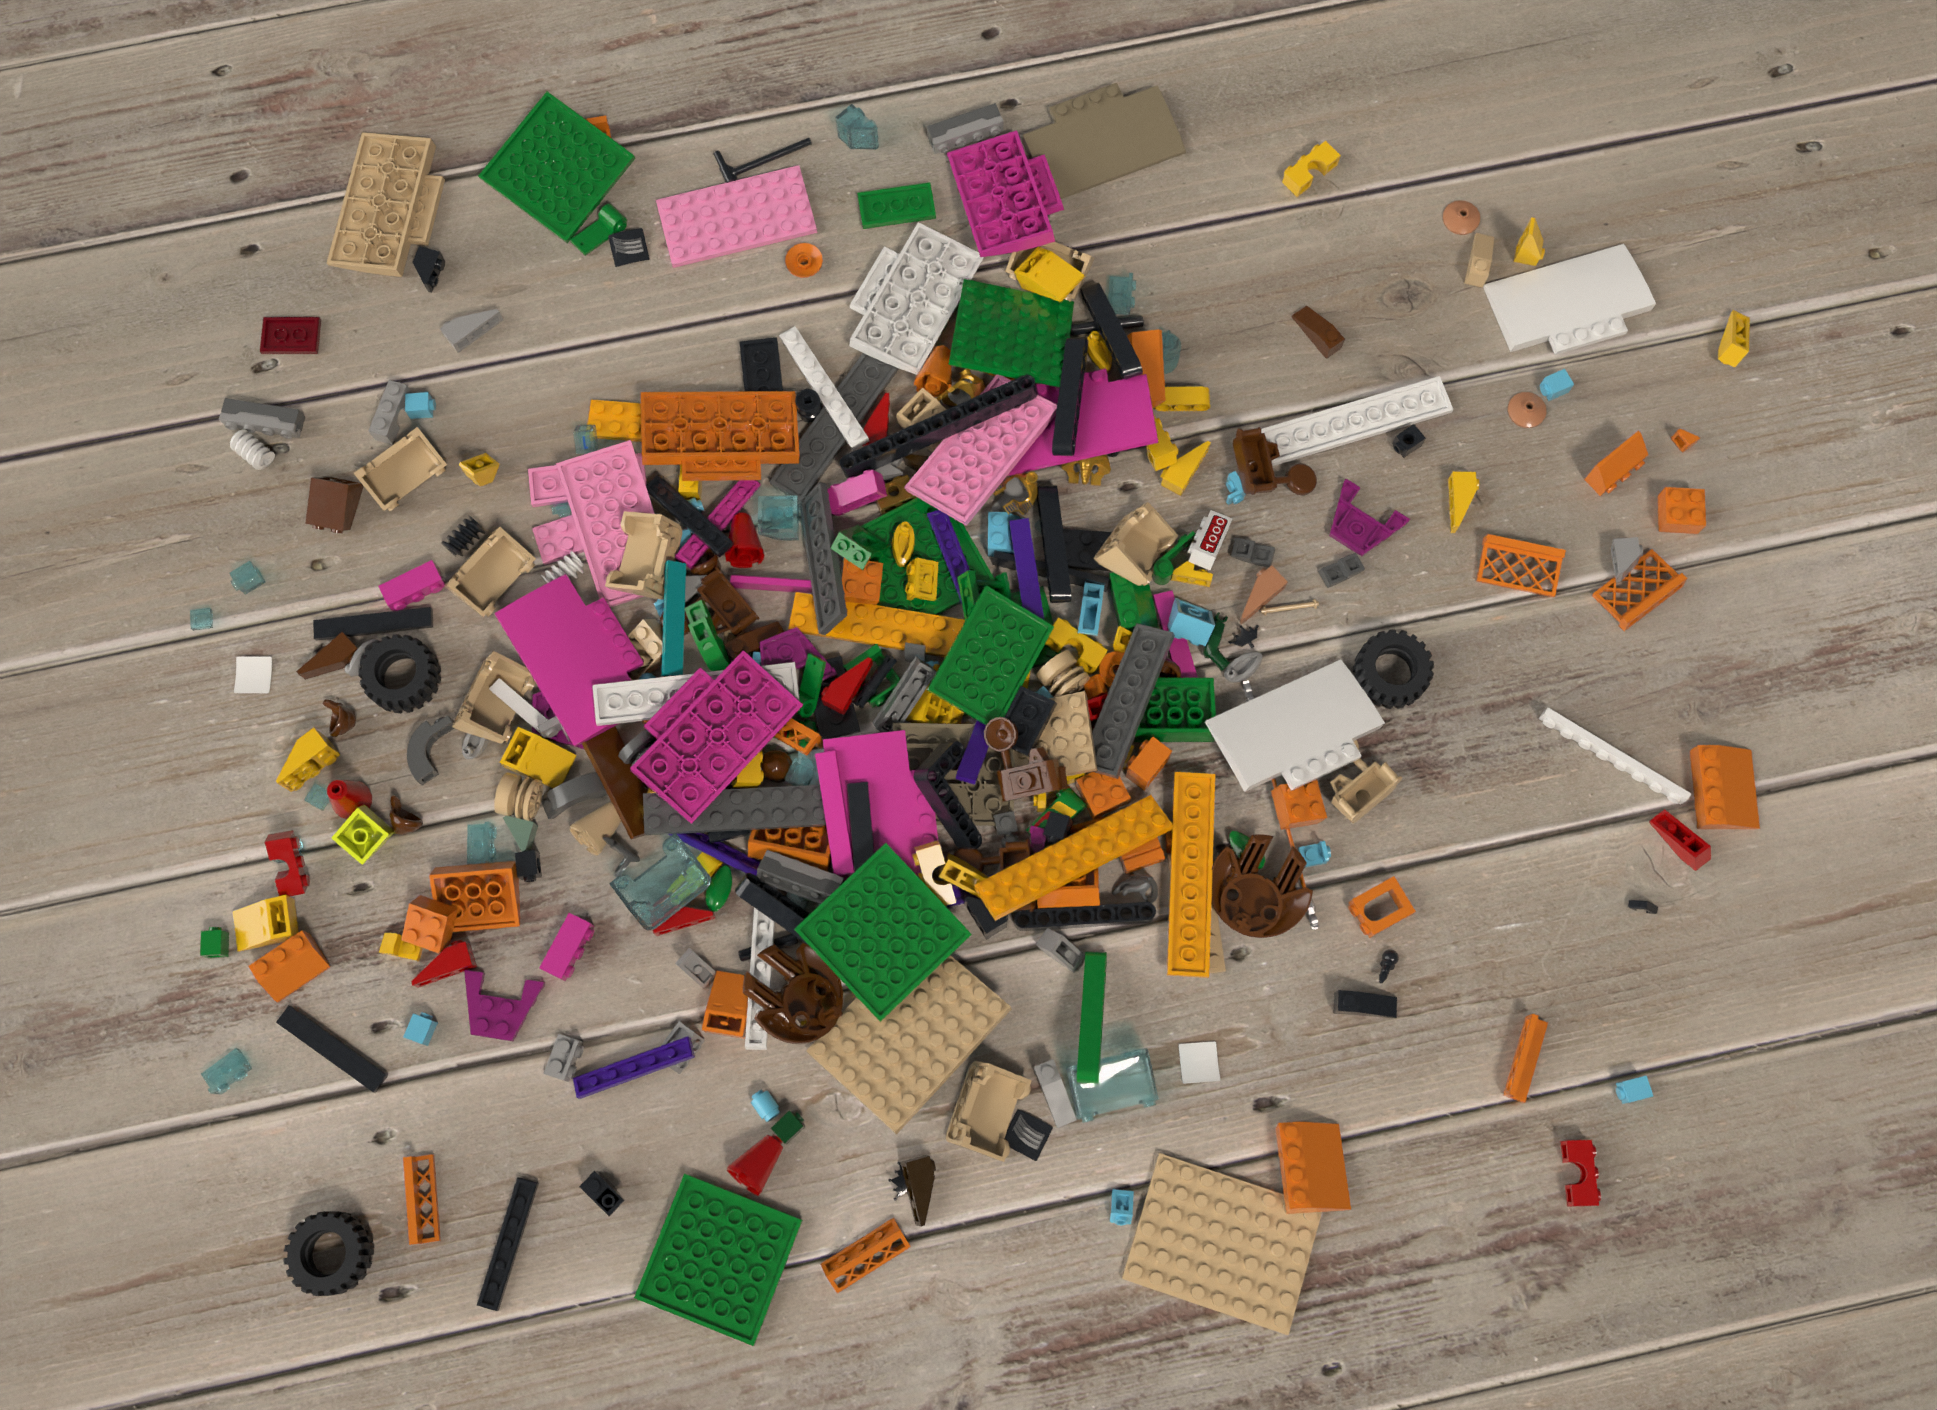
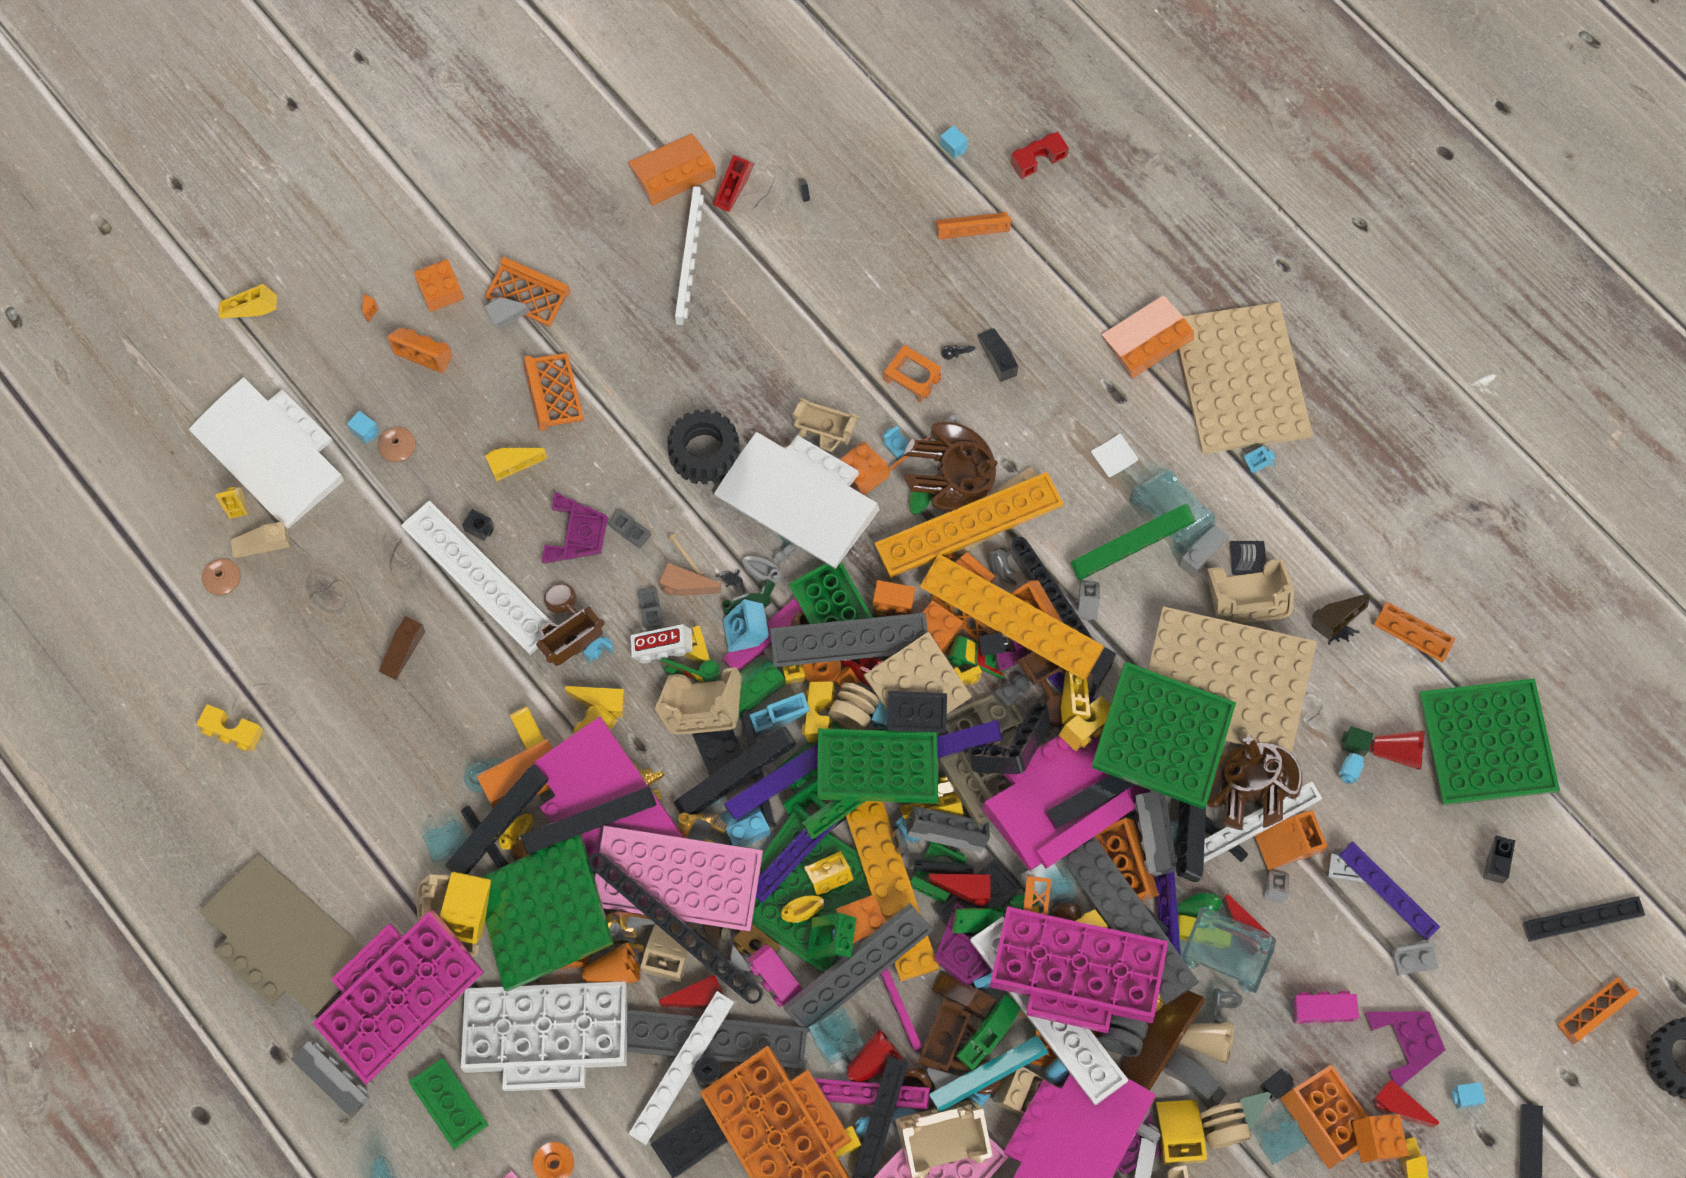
camera: 120 degrees left, 5 degrees down
reddish brown piece [984,717,1070,802] -> none

